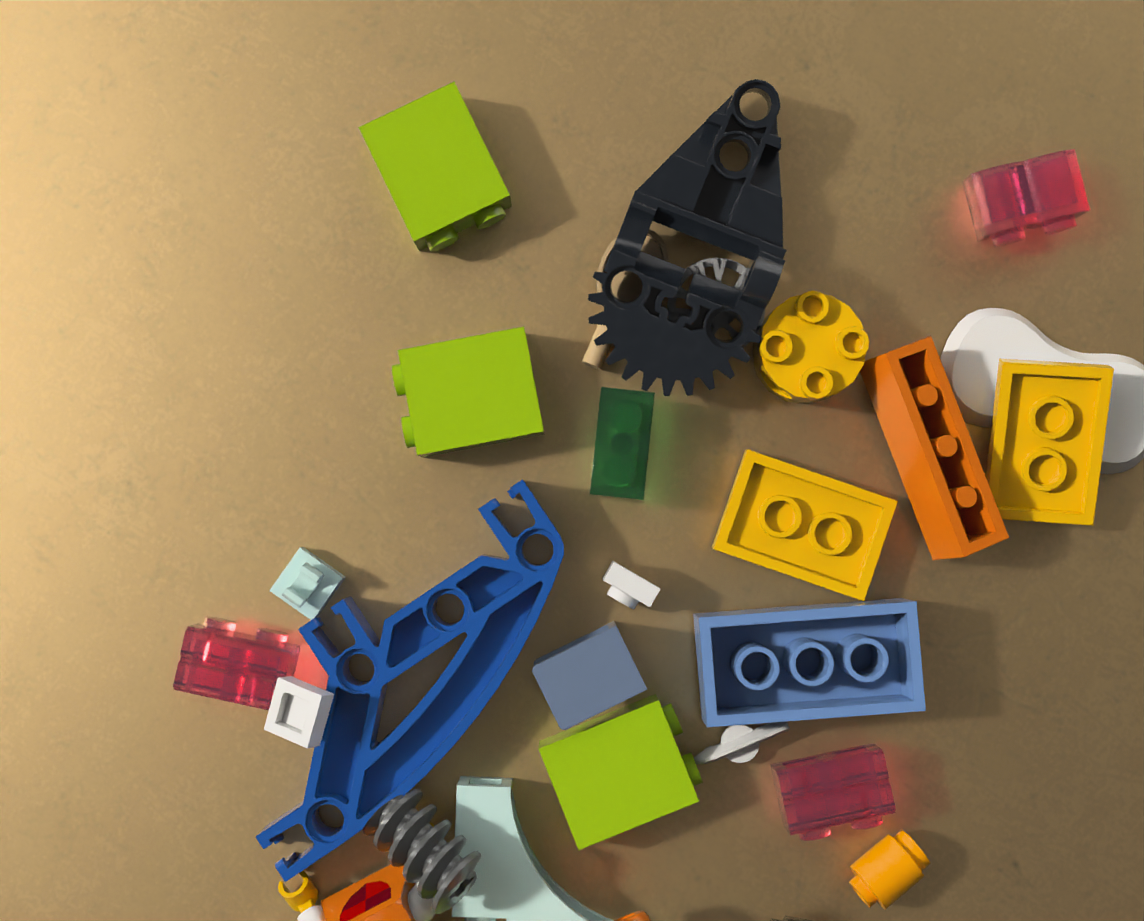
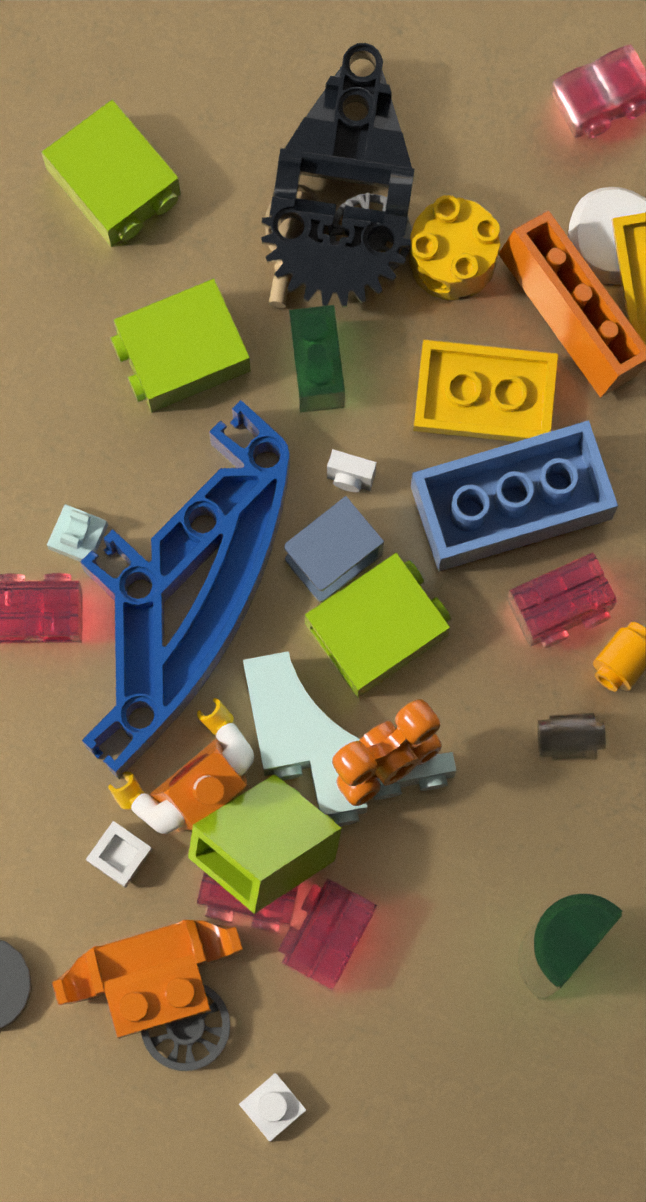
camera: 10 degrees left, 10 degrees down
white plate [264,676,334,749] -> none
dark grey piece [363,789,481,914] -> none
white piece [694,721,790,765] -> none

